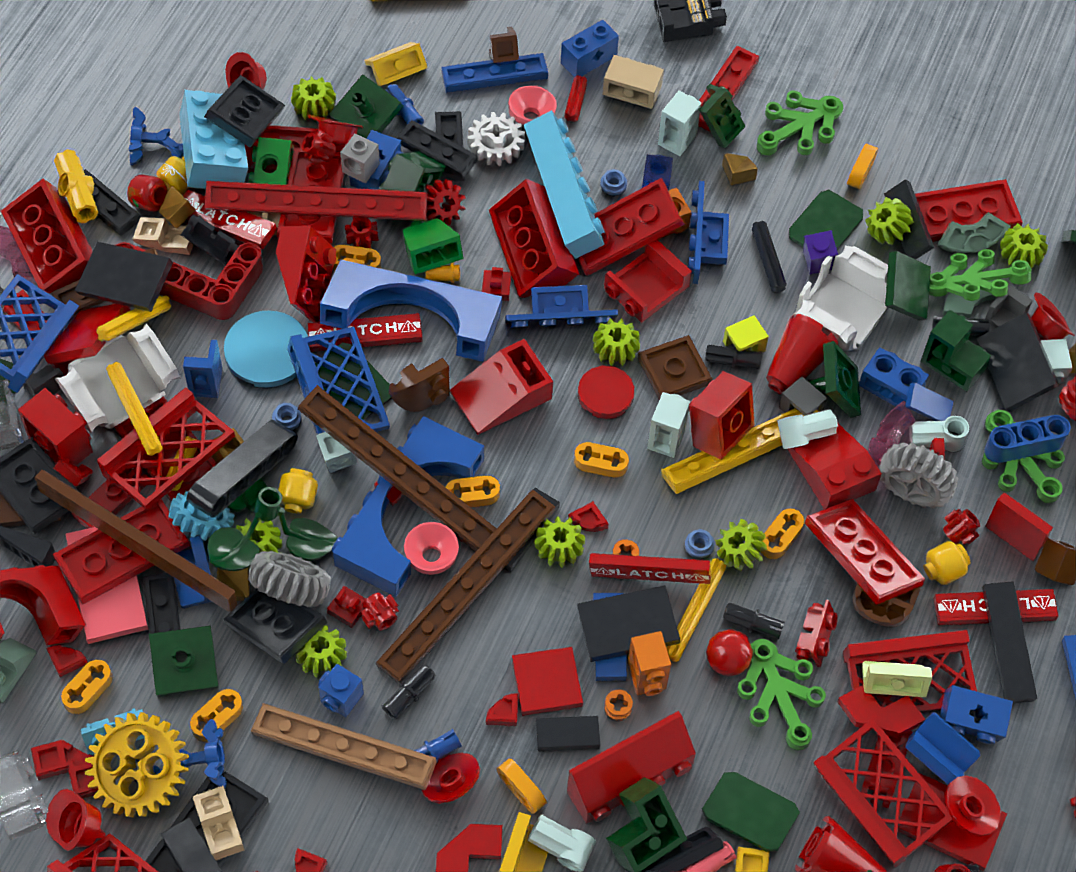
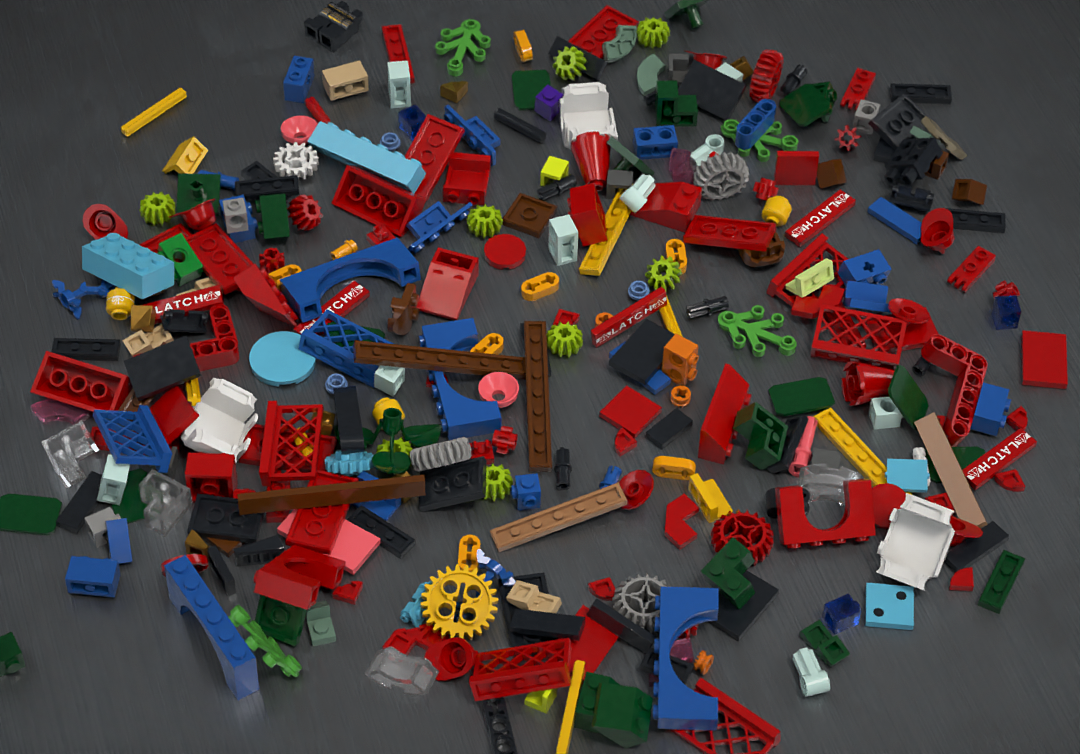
camera: 40 degrees left, 10 degrees down
yellow piece [54,149,99,223] -> none
light orange beam [61,660,113,714] -> none
yellow axle [106,362,162,456] -> none
red head [127,174,168,212] -> none
dark green tile [149,625,219,696] -> none
blue panel [183,340,223,398] -> none
black tile [204,75,285,147] -> none
red tile [205,181,427,221] -> none
red gear [302,129,336,166] -> none
green torso [403,219,464,275] -> none
blue tile [441,53,548,93] -> none
reddish brown panel [489,26,519,63] -> none
light aqua piece [527,815,596,872] -> none
dark green bracket [699,84,746,149] -> none
red hair [706,629,753,677] -> none
red hinge [795,600,838,668] -> none
dark green tile [885,251,931,321] -> none
piece [905,383,954,421] -> none
bright green plant [929,249,1032,301] -> none
black tile [982,581,1037,703] -> none

